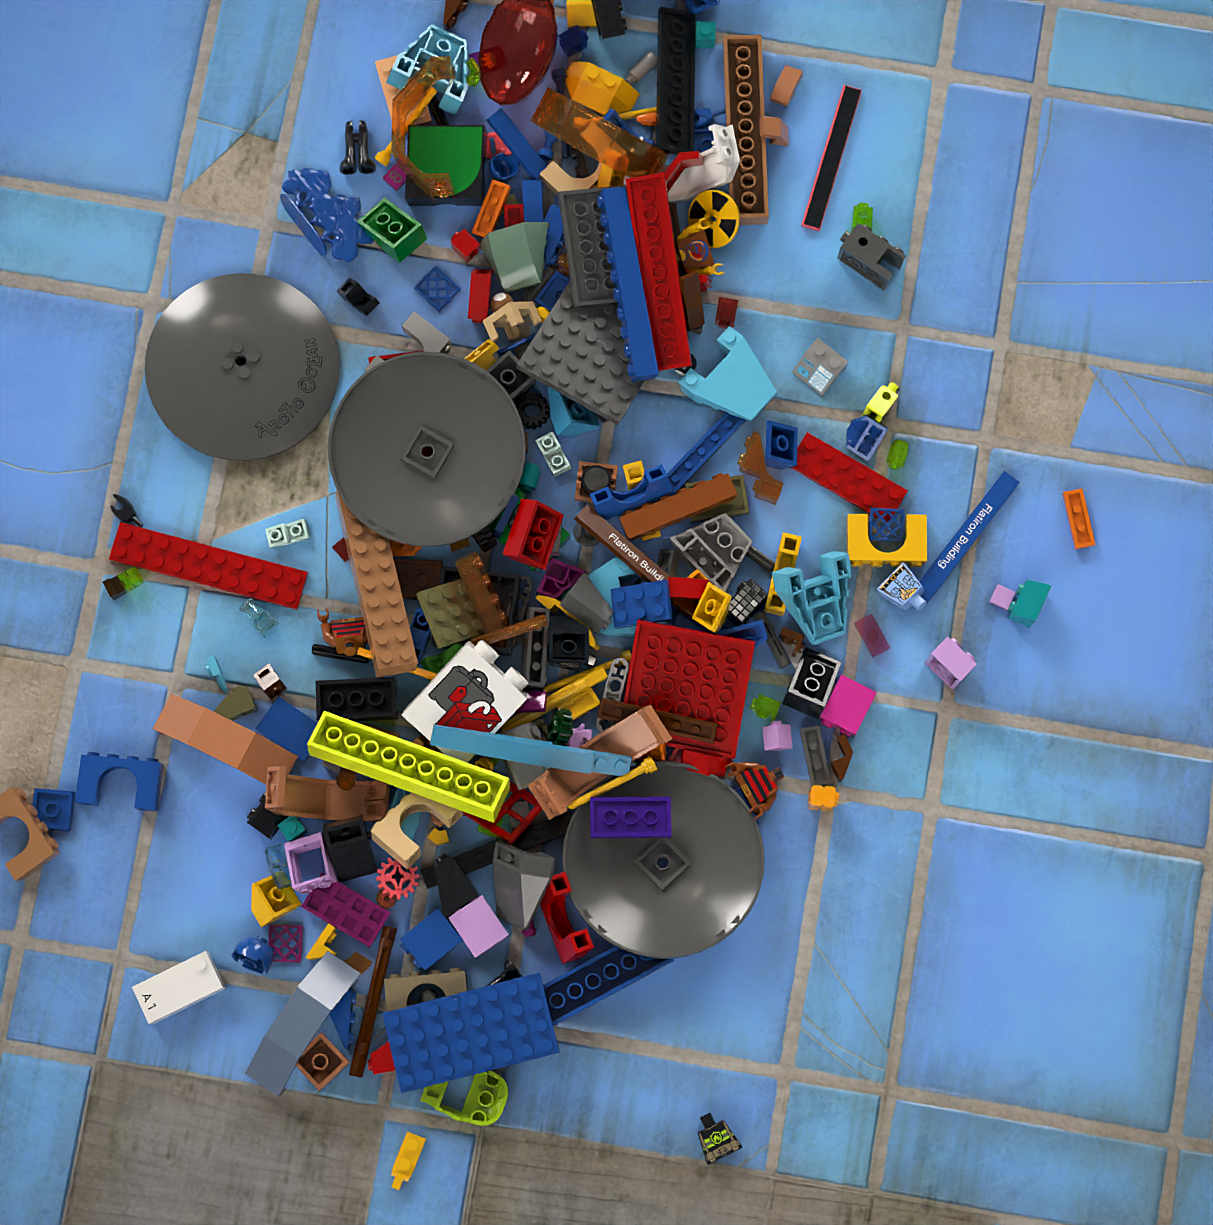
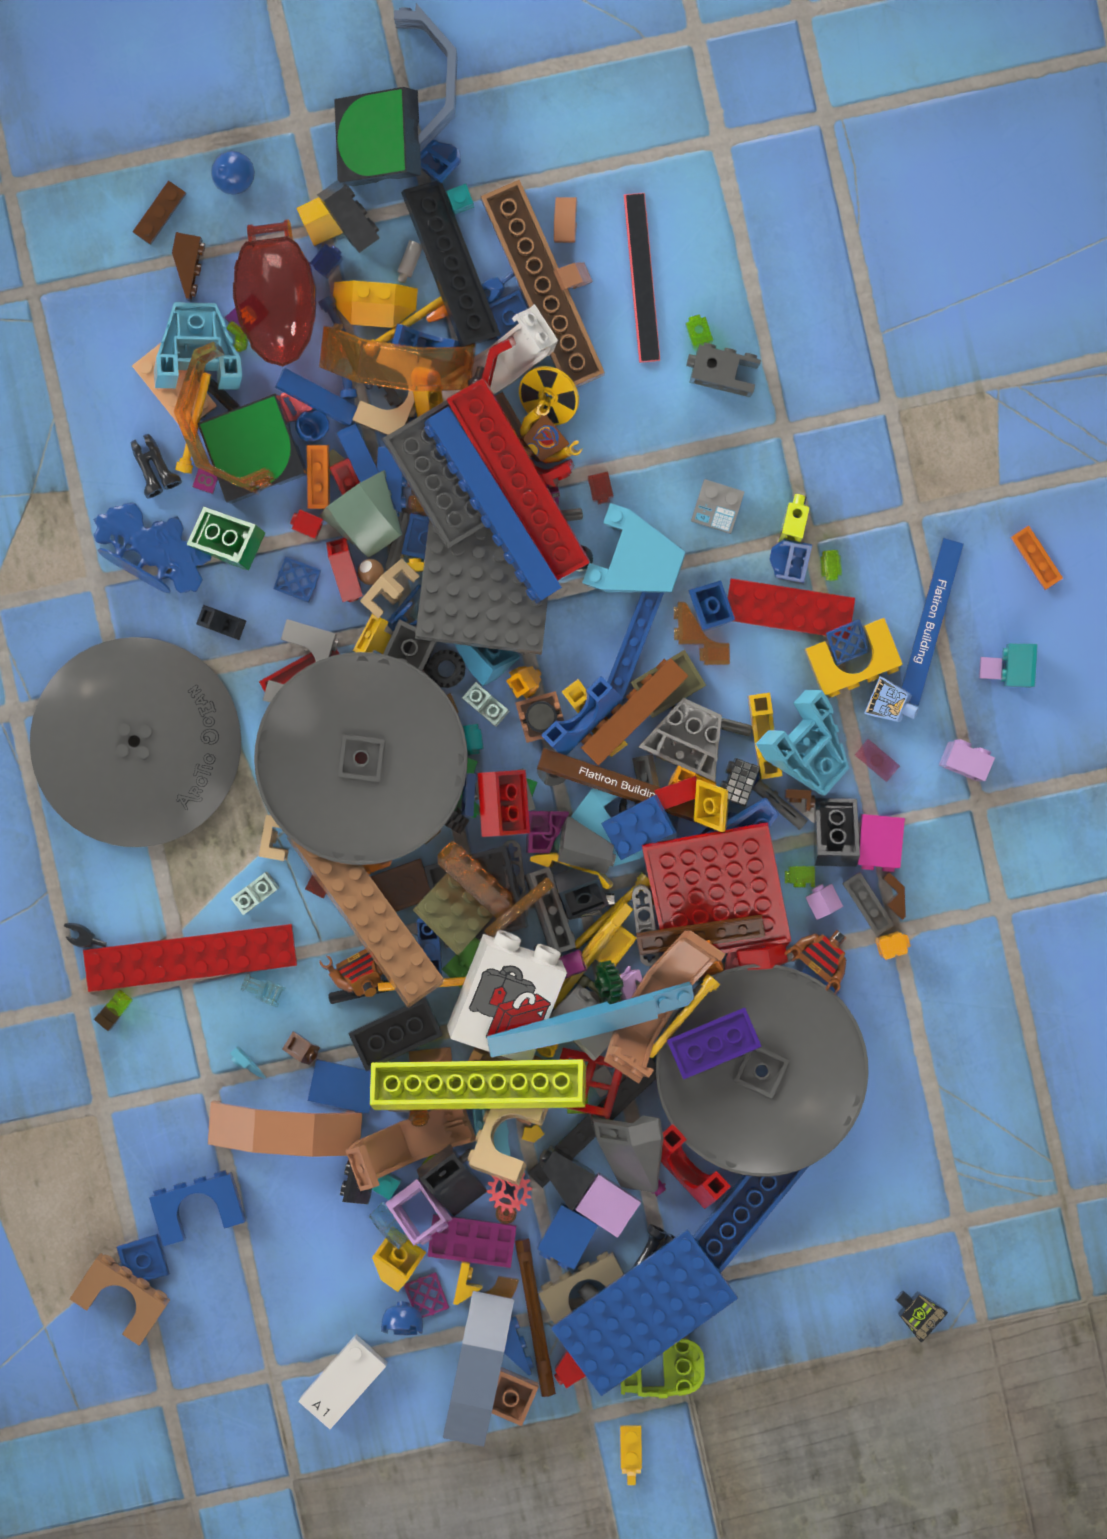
camera: 25 degrees left, 10 degrees up
olive slope [213,685,258,721] -> none
reddish brown tile [679,271,705,331] -> none
none -> tan panel [259,814,289,861]
none -> light orange piece [506,666,541,699]

